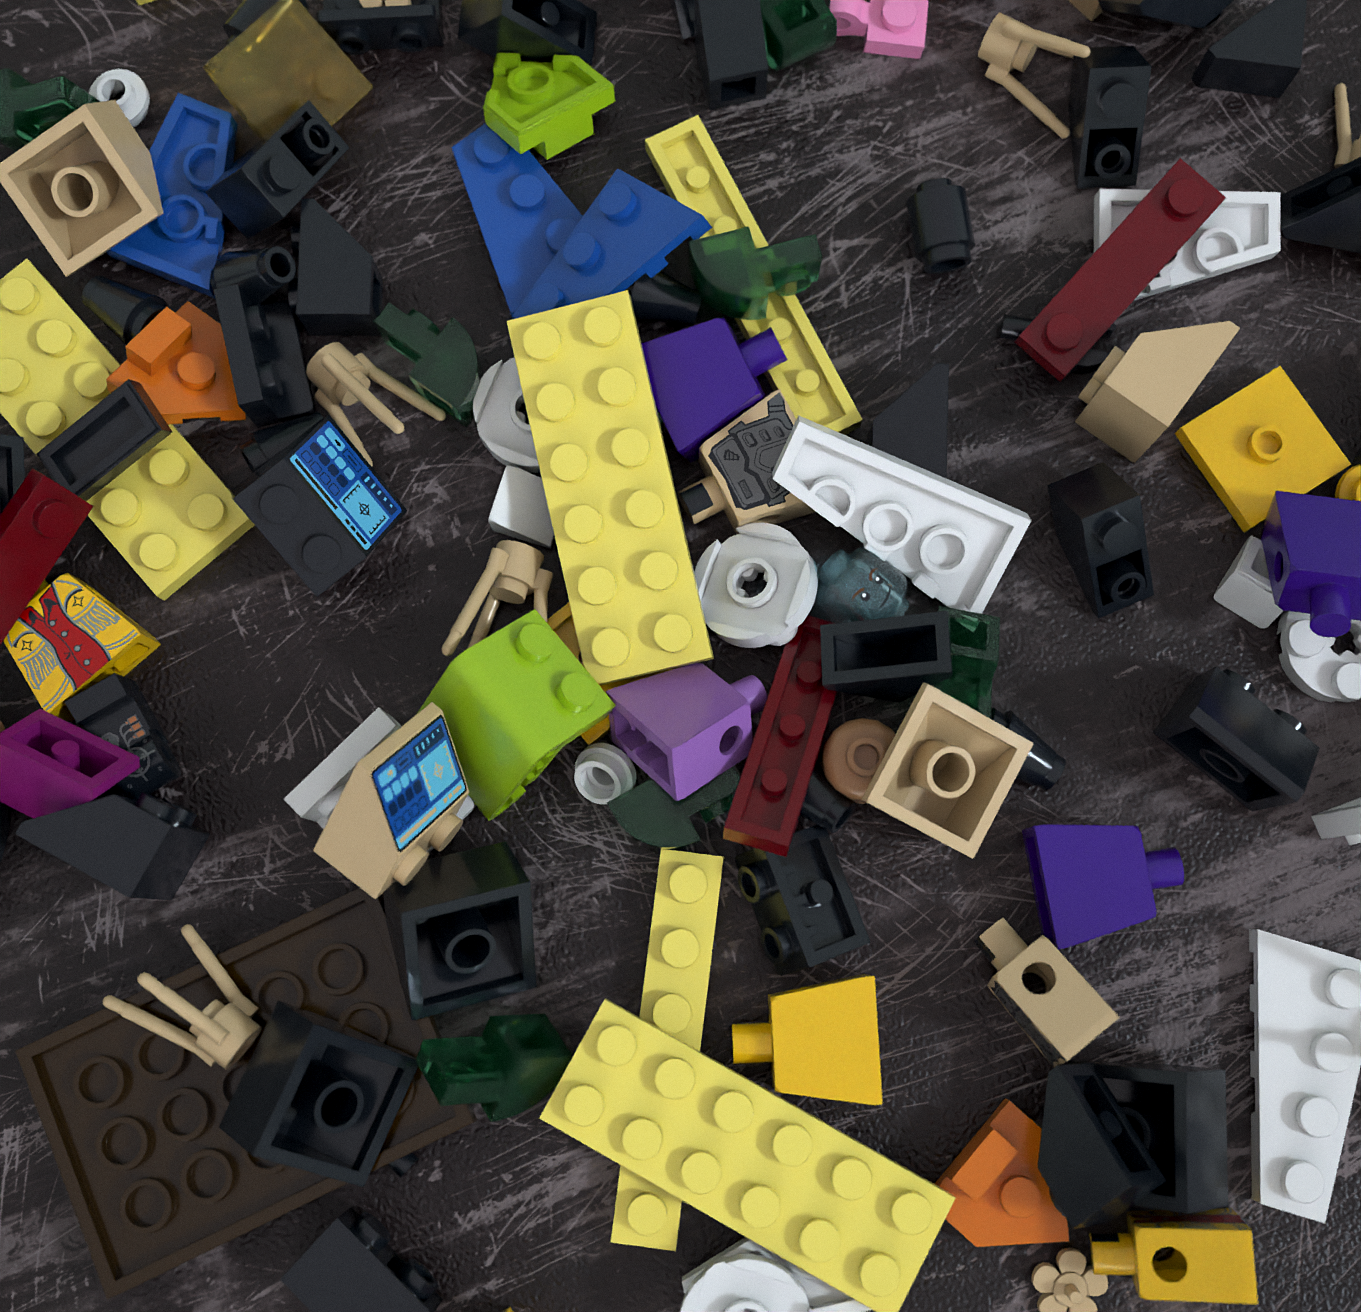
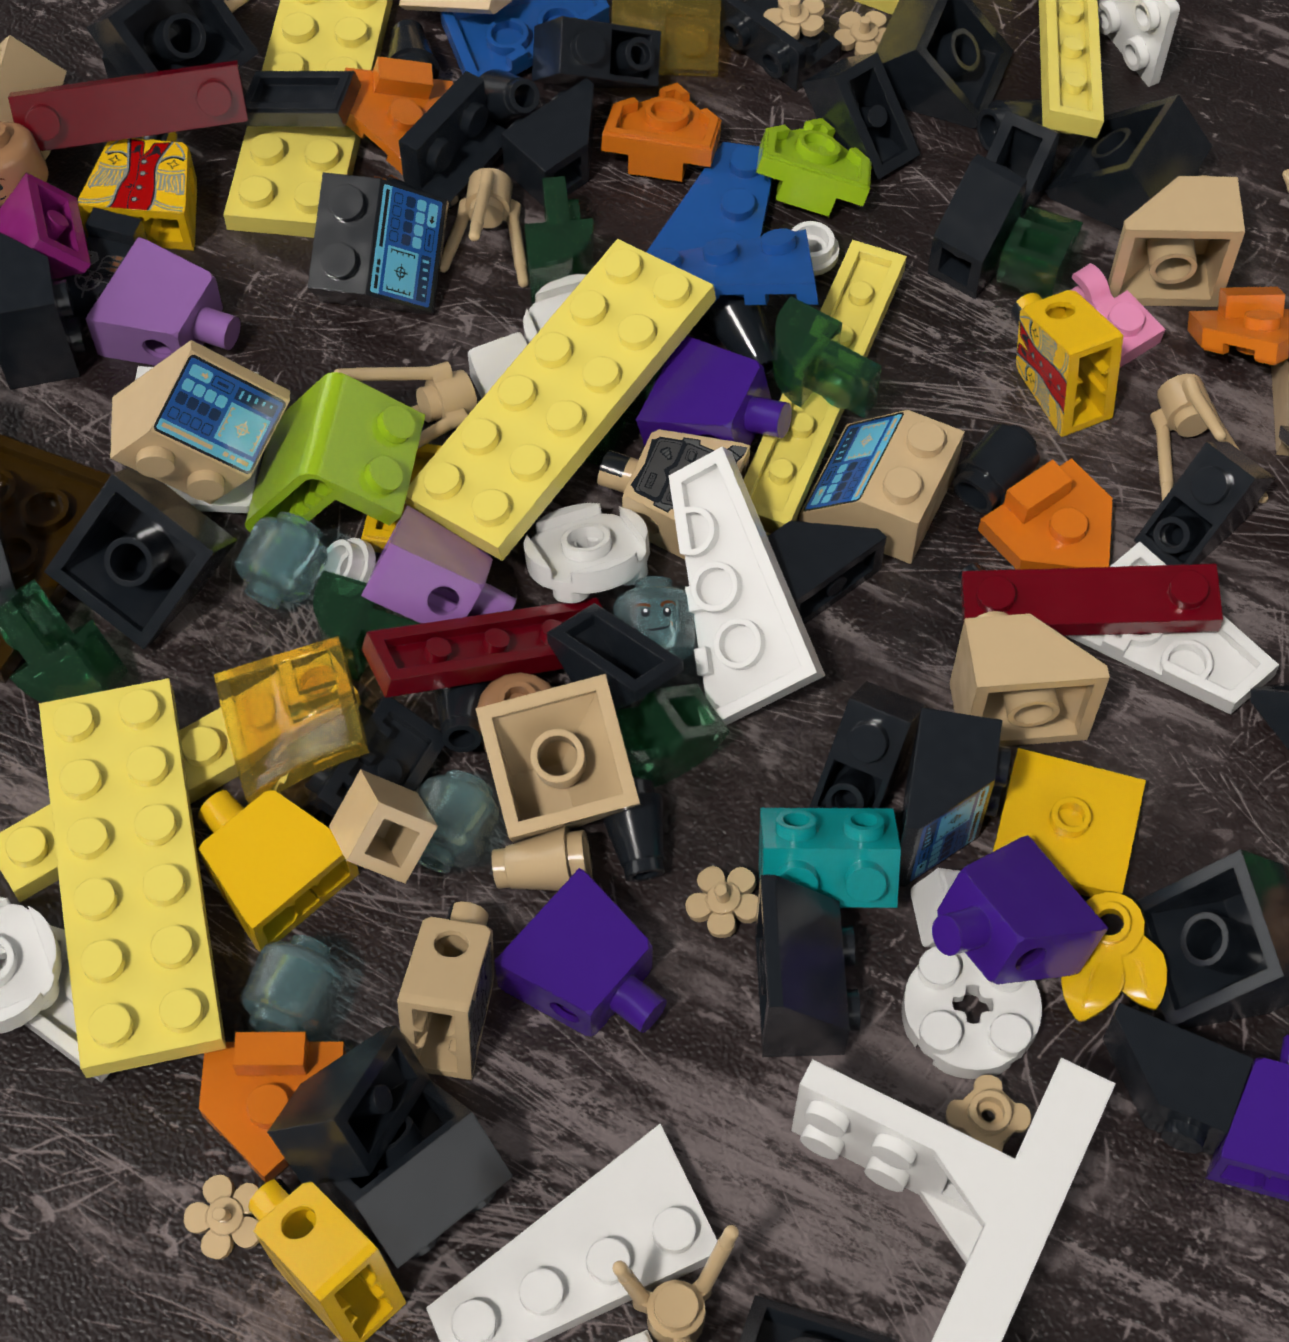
camera: 45 degrees right, 20 degrees down
none -> medium lavender torso [86,237,241,366]
none -> clear yellow plate [214,636,369,804]
none -> clear light blue head [235,511,328,609]
none -> clear light blue head [241,935,343,1036]
none -> tan brick [329,769,438,884]
none -> clear light blue head [418,770,500,873]
none -> tan cone [492,827,592,891]
none -> orange plate [601,83,722,182]
none -> tan plant [685,866,758,938]
none -> teal brick [758,808,901,908]
none -> white plate [792,221,839,276]
none -> tan slope [799,410,965,564]
none -> black slope [899,707,1011,887]
none -> orange plate [978,458,1113,569]
none -> yellow torso [1011,290,1124,437]

